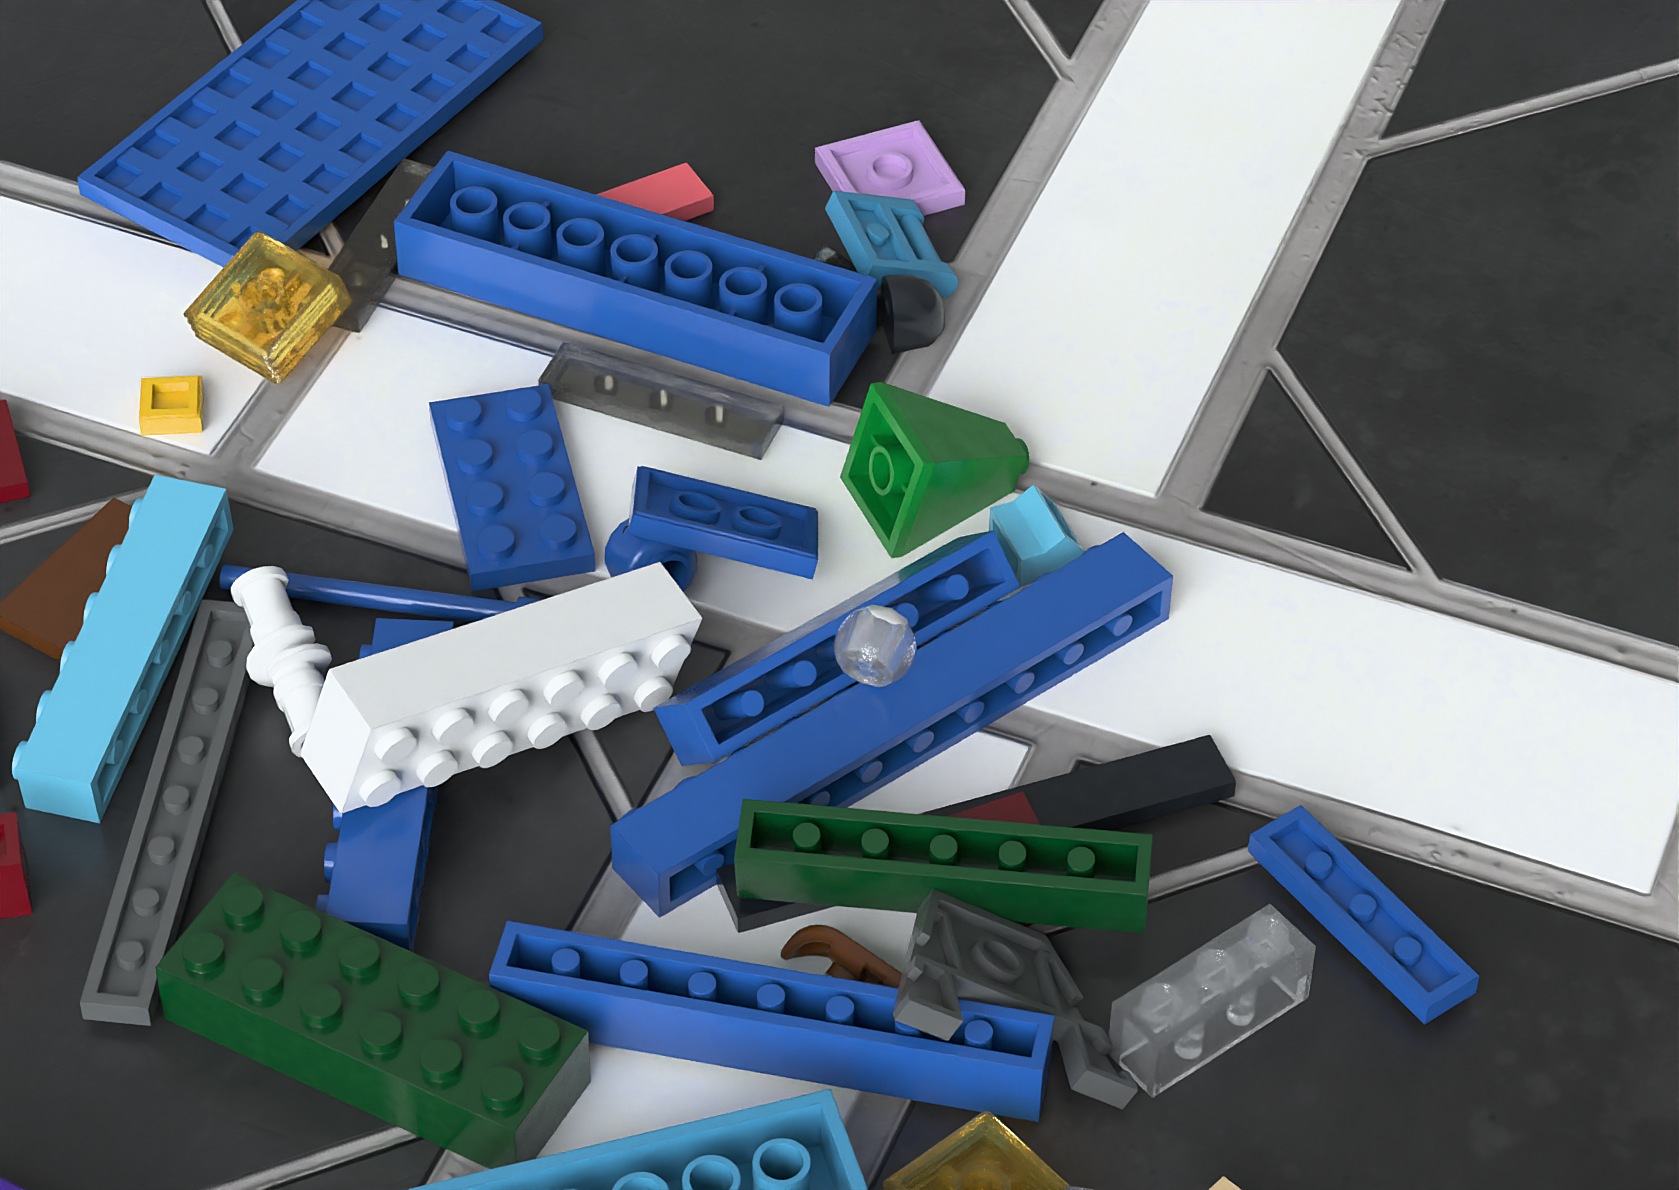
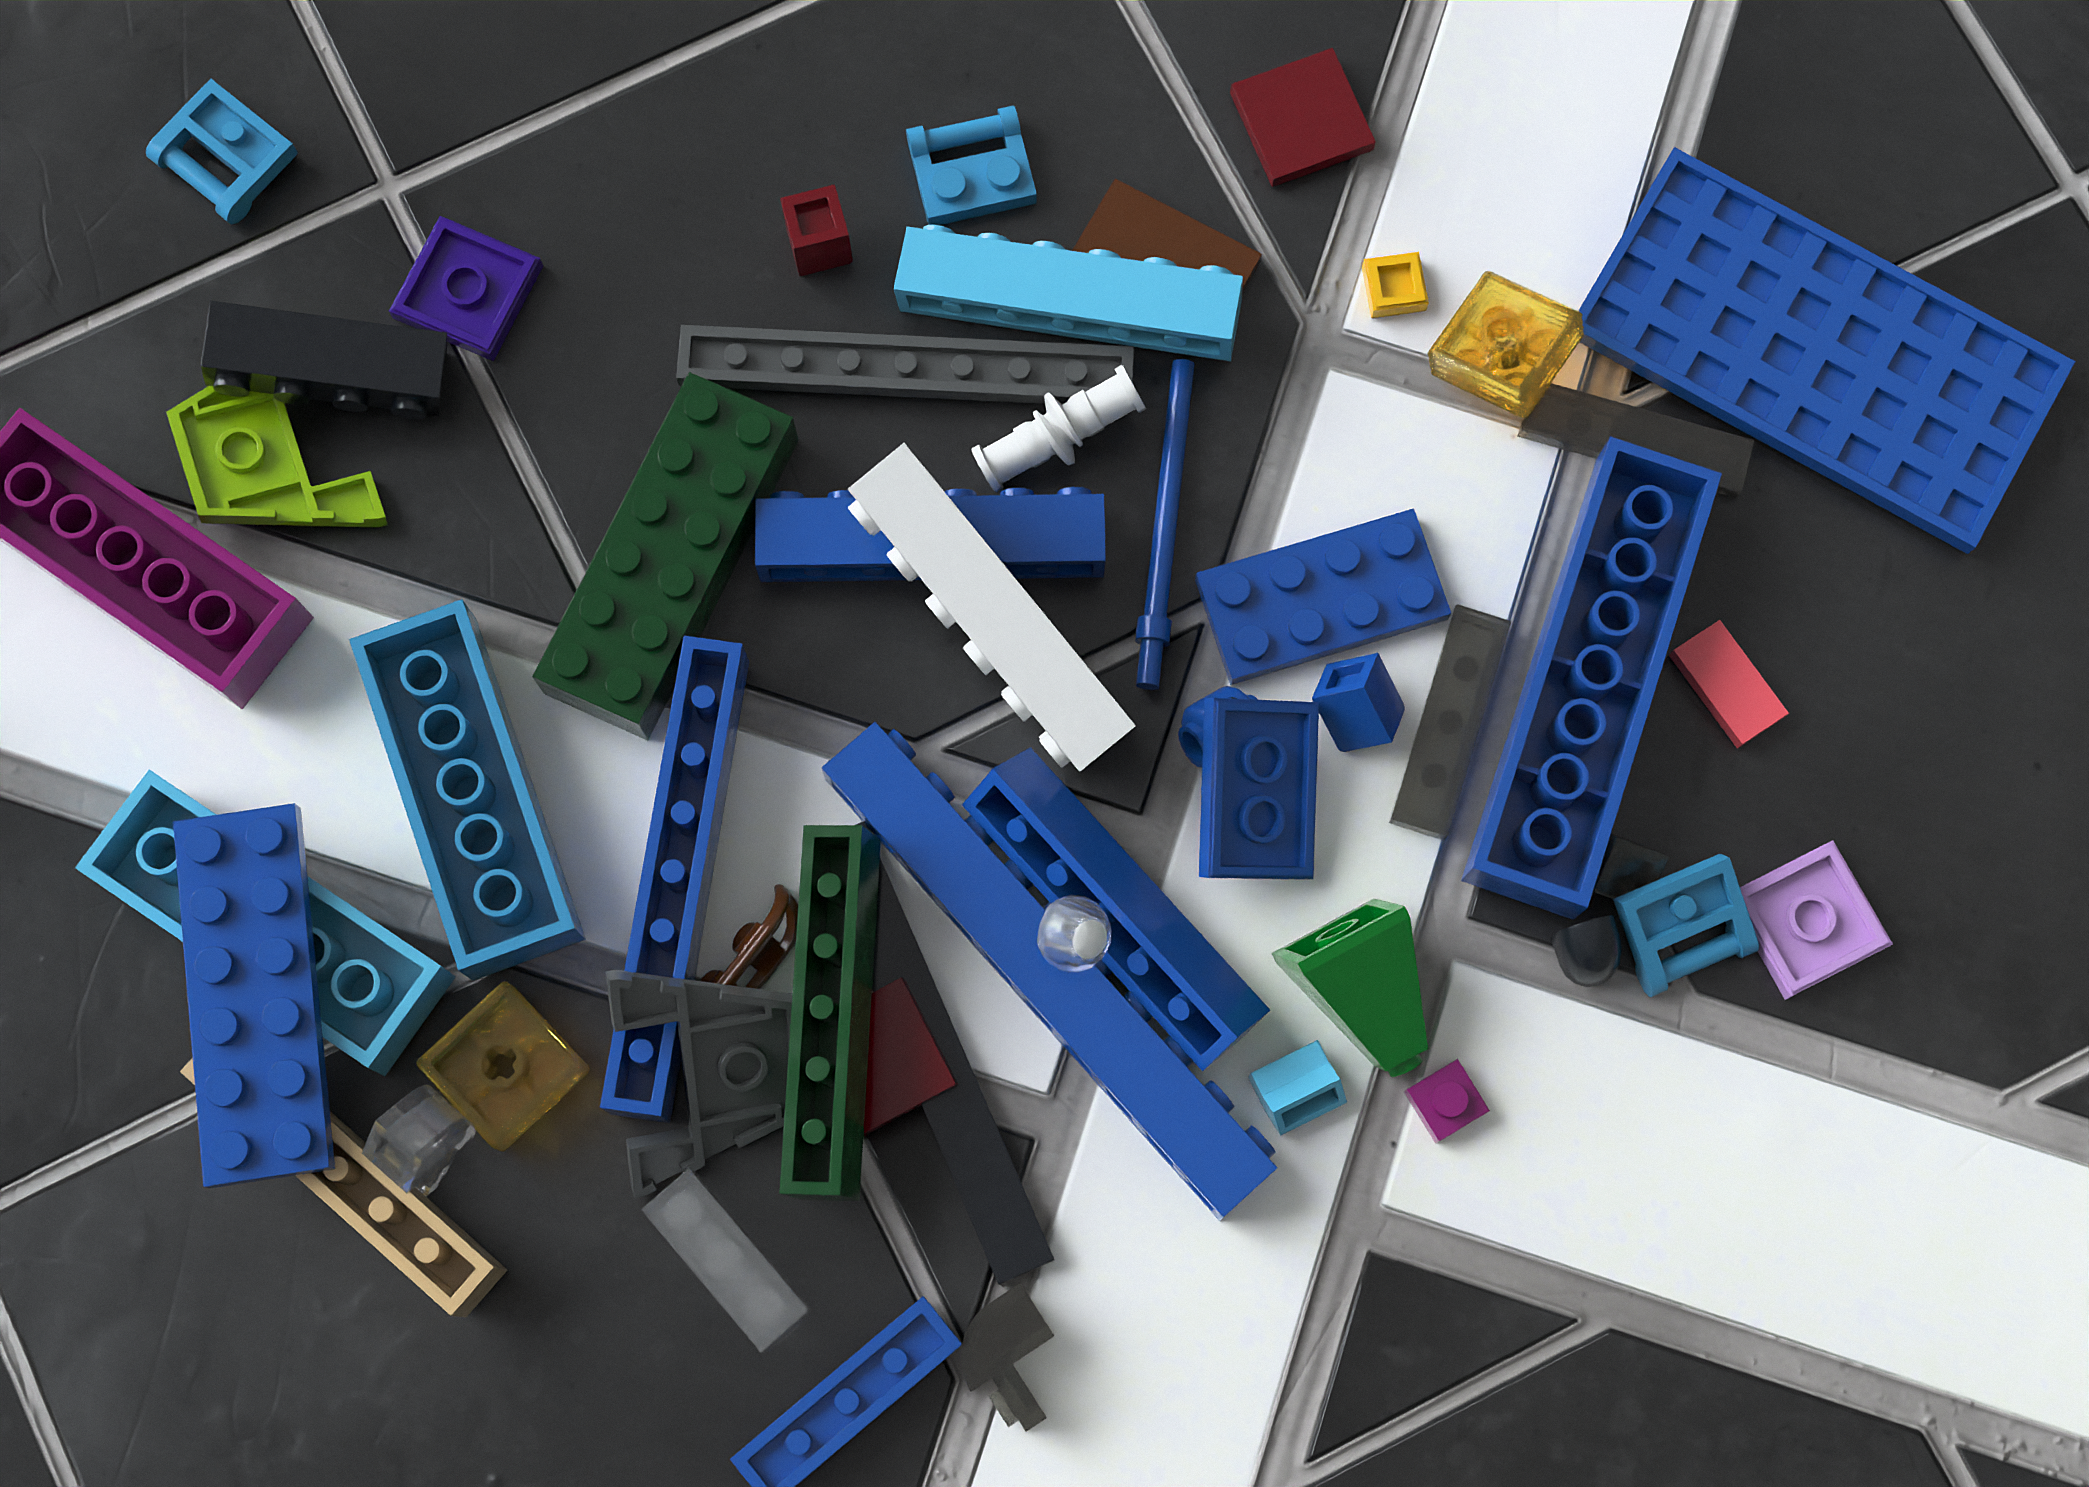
camera: 85 degrees right, 30 degrees up
none -> clear smoke brick [961,1283,1054,1432]
none -> blue panel [1312,653,1405,752]
none -> magenta plate [1404,1059,1490,1144]

